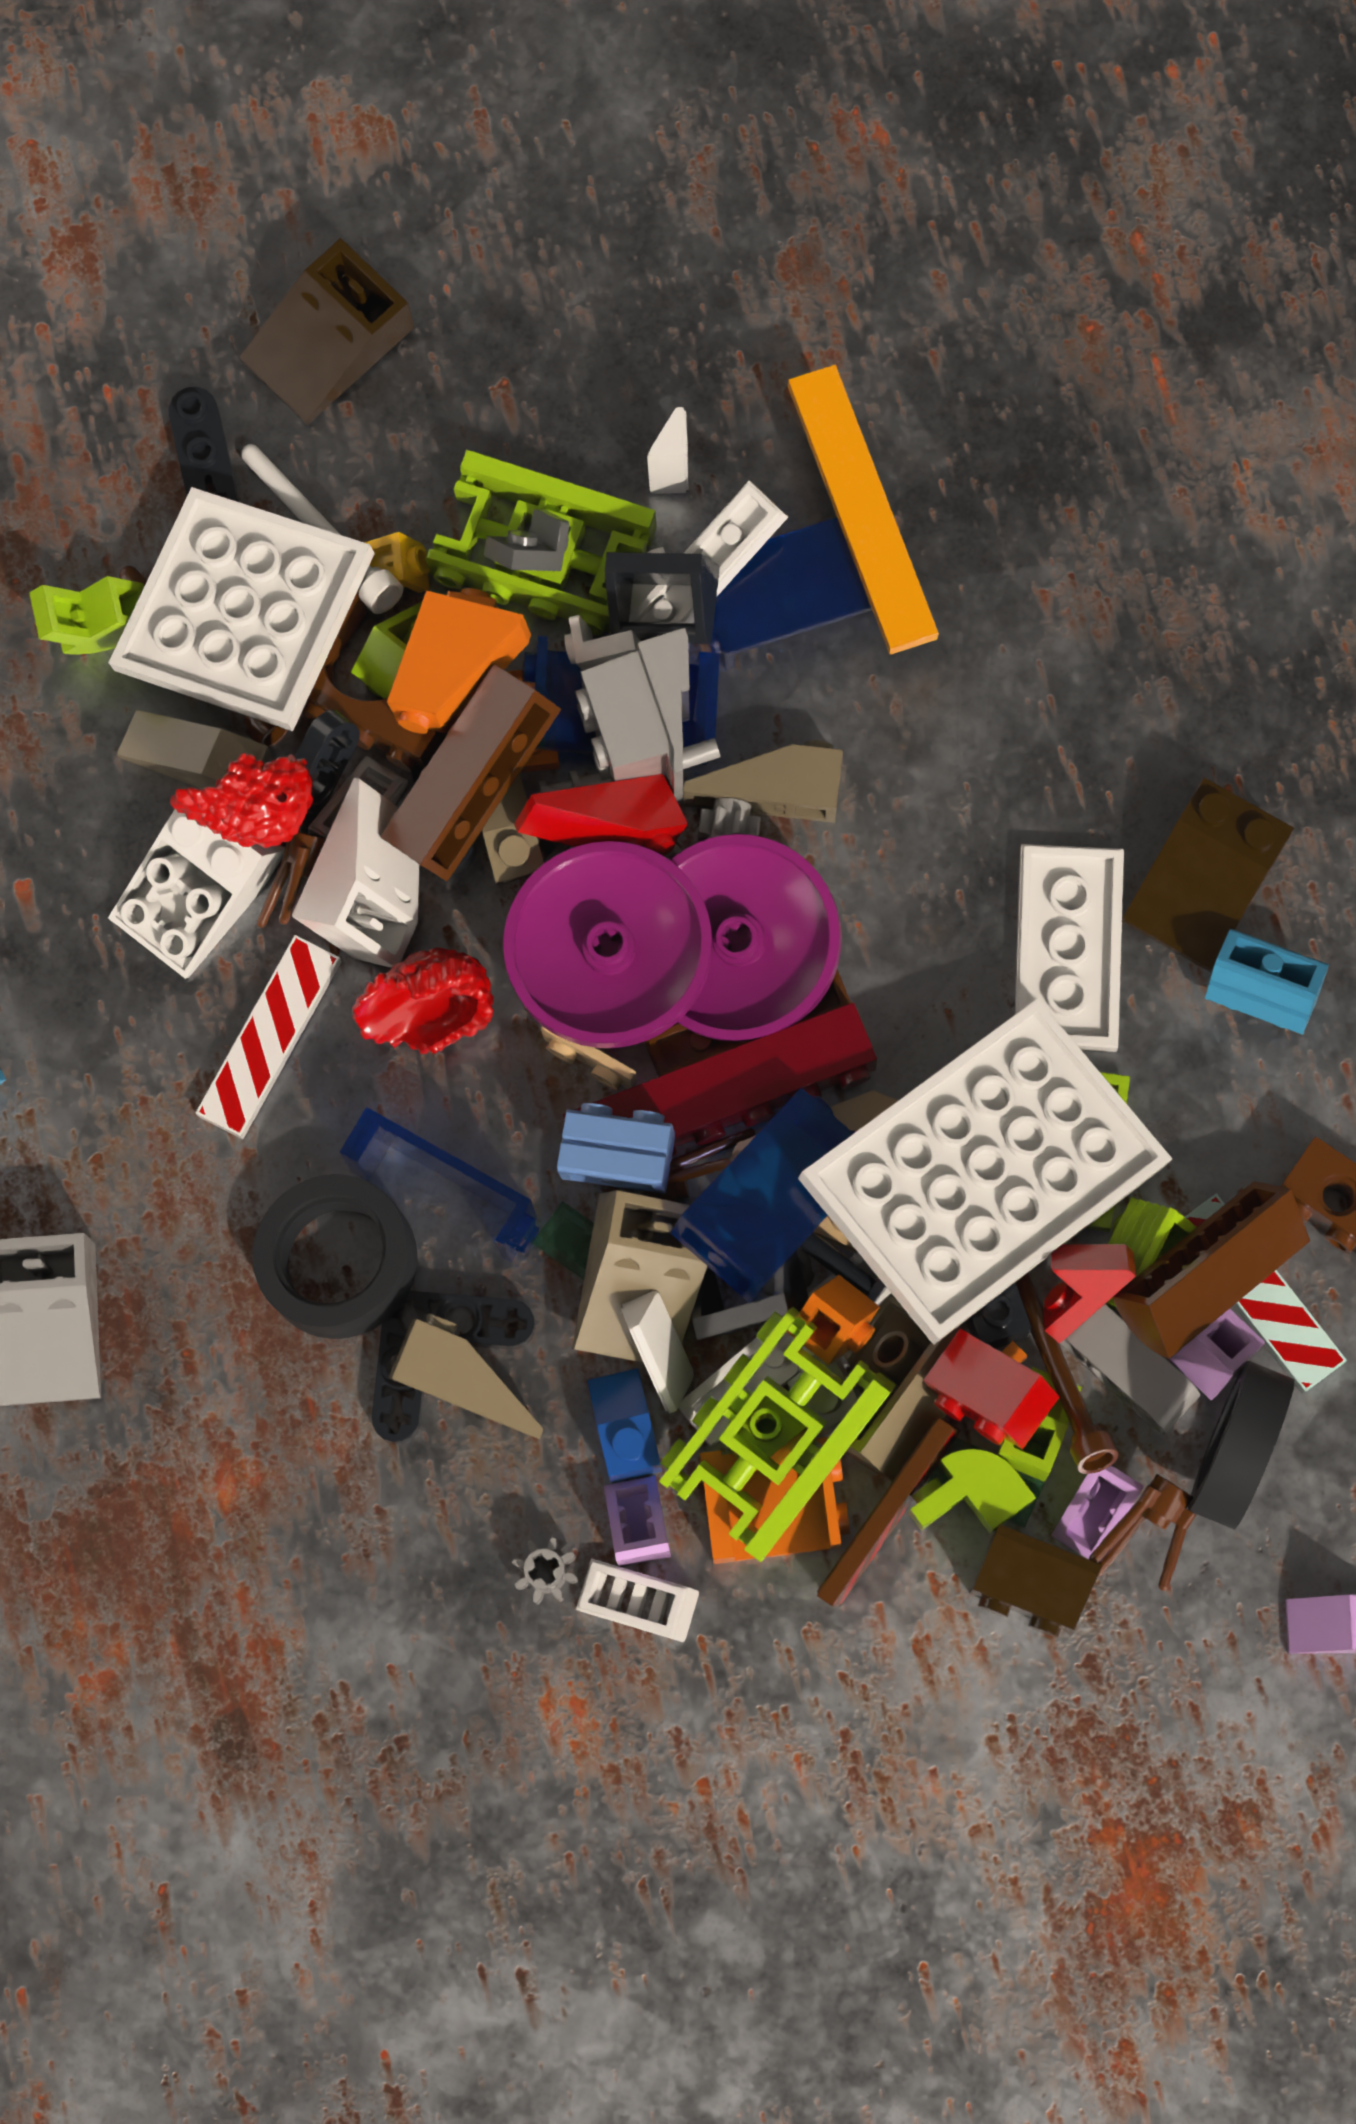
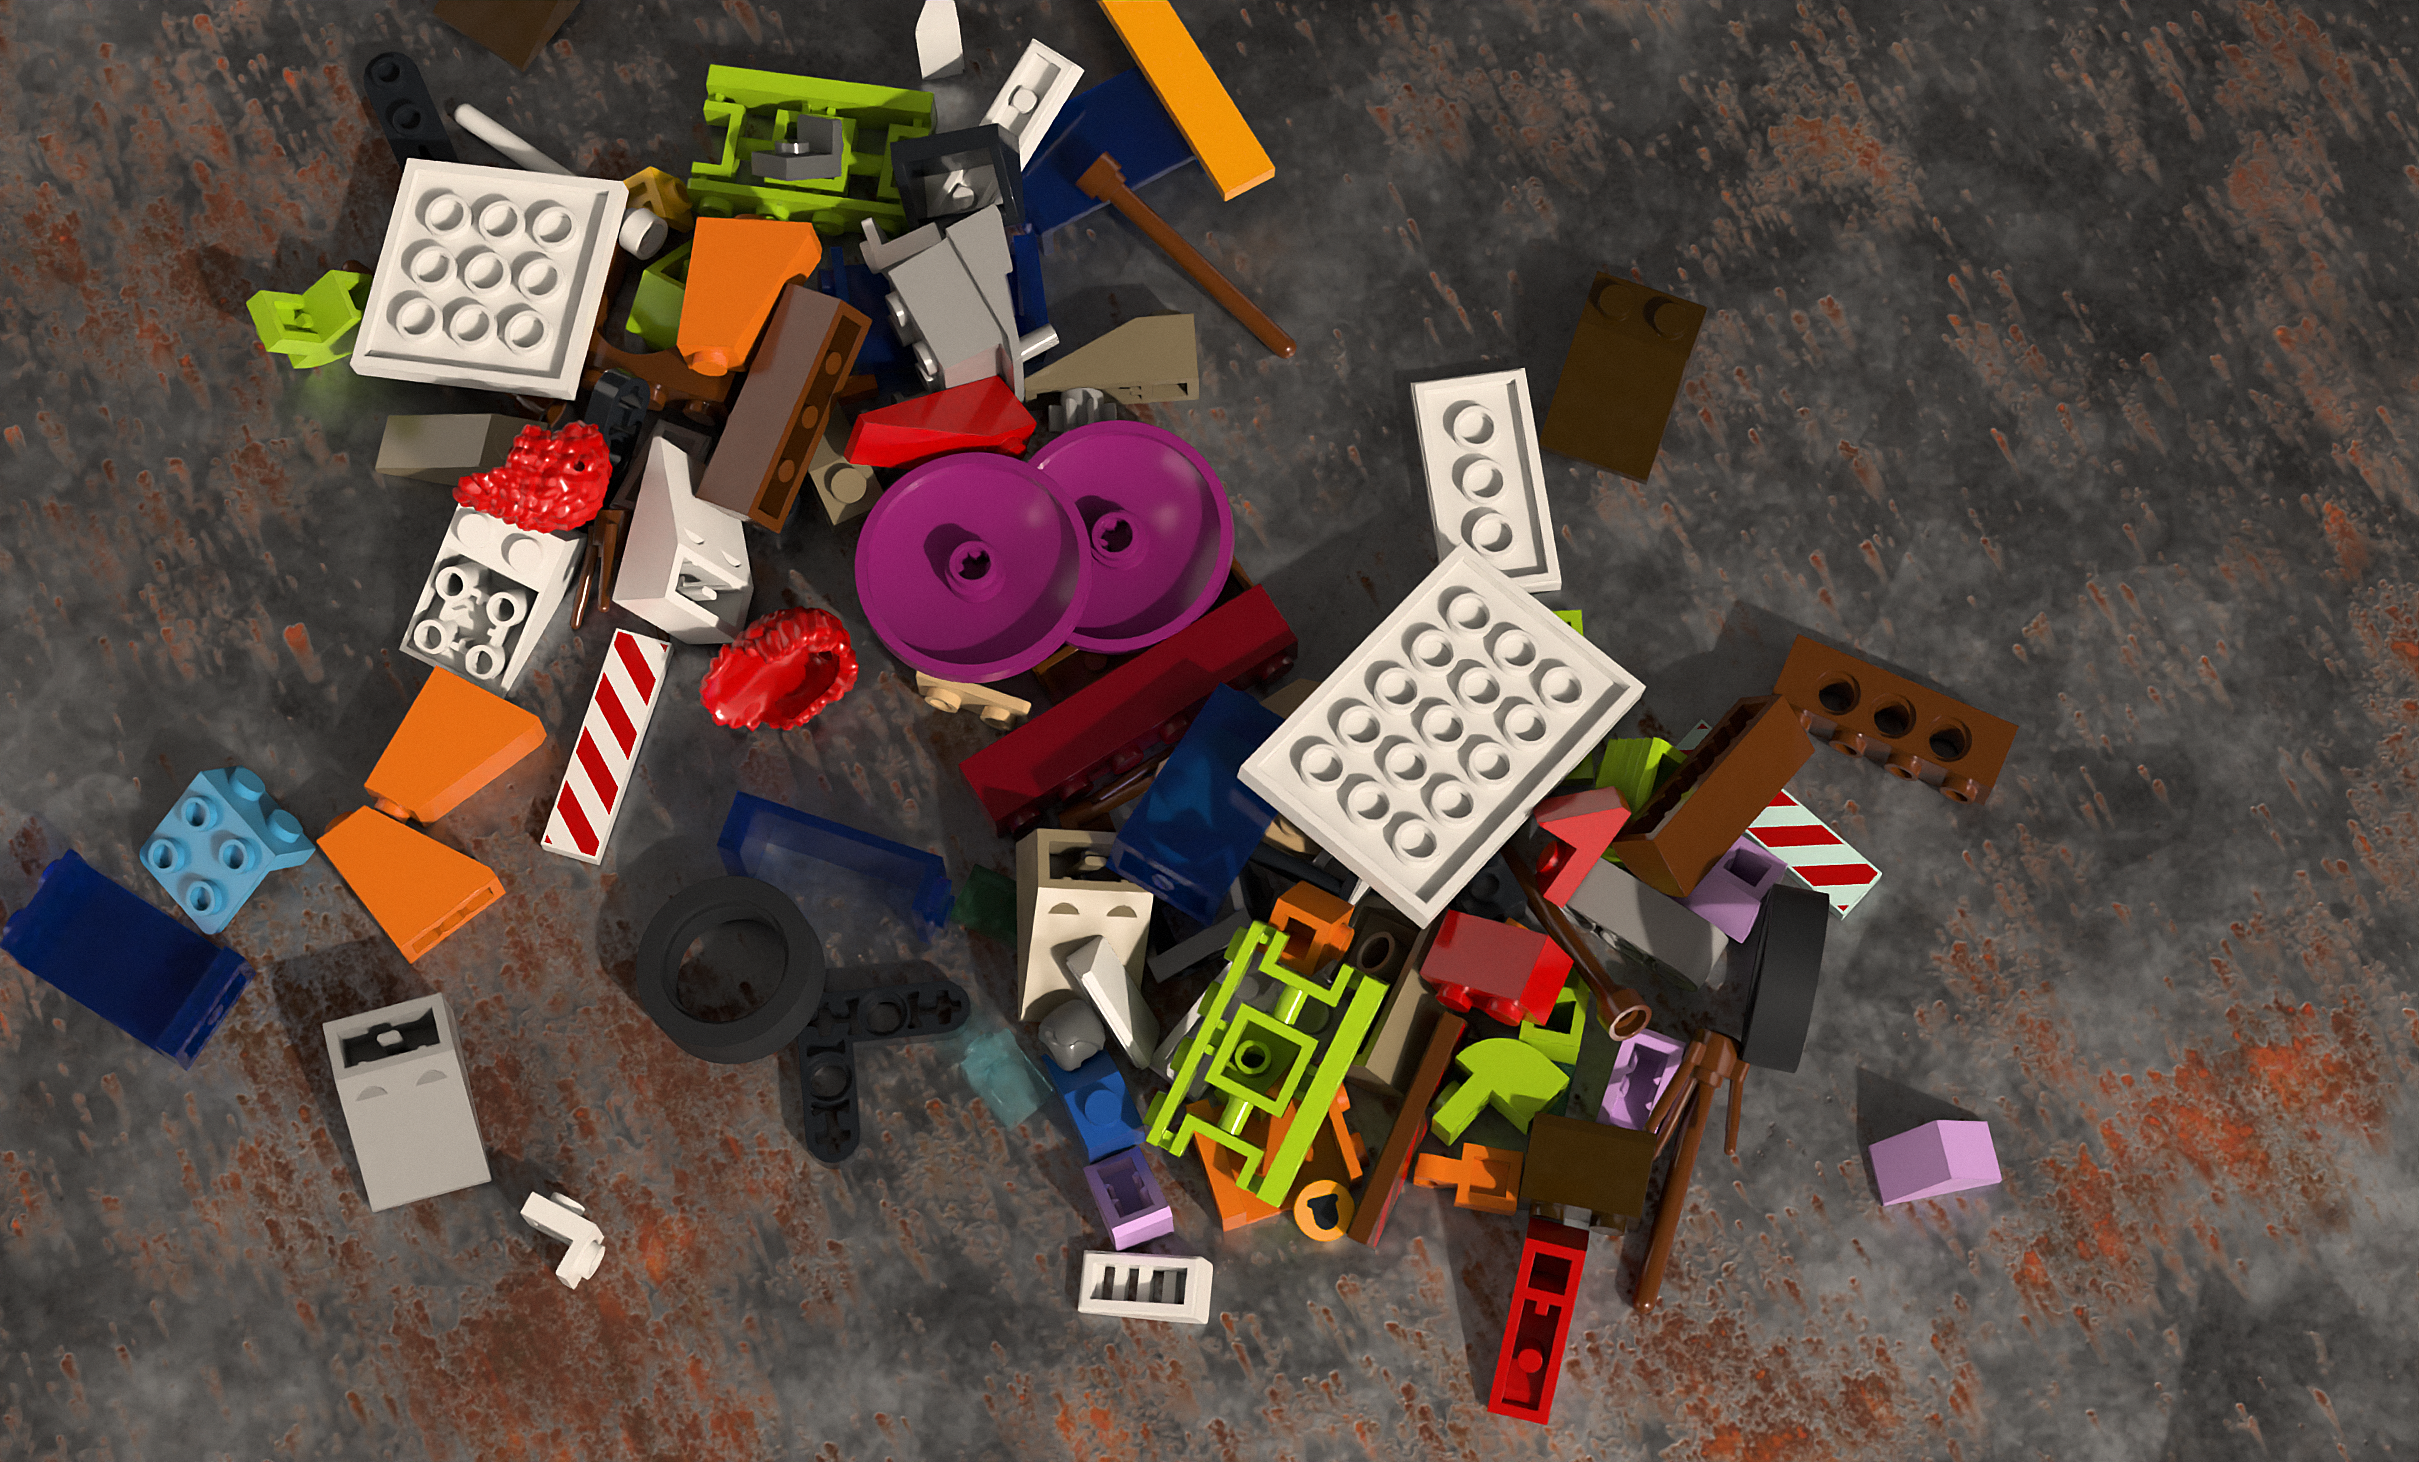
camera: 15 degrees left, 5 degrees down
dark tan slope [388,1313,544,1439] -> none
light grey gear [512,1537,578,1605] -> none
medium blue brick [557,1103,675,1194] -> none
dark azure brick [1205,929,1329,1035] -> none
none -> orange slope [316,805,506,964]
none -> orange slope [364,665,547,829]
none -> white bracket [520,1191,605,1289]
none -> clear light blue bracket [960,1027,1055,1132]
none -> dark grey piece [1038,999,1106,1071]
none -> reddish brown piece [1075,151,1297,359]
none -> light orange tile [1292,1178,1355,1241]
none -> orange plate [1412,1142,1524,1216]
none -> red slope [1487,1217,1590,1425]
none -> reddish brown piece [1631,1028,1741,1314]

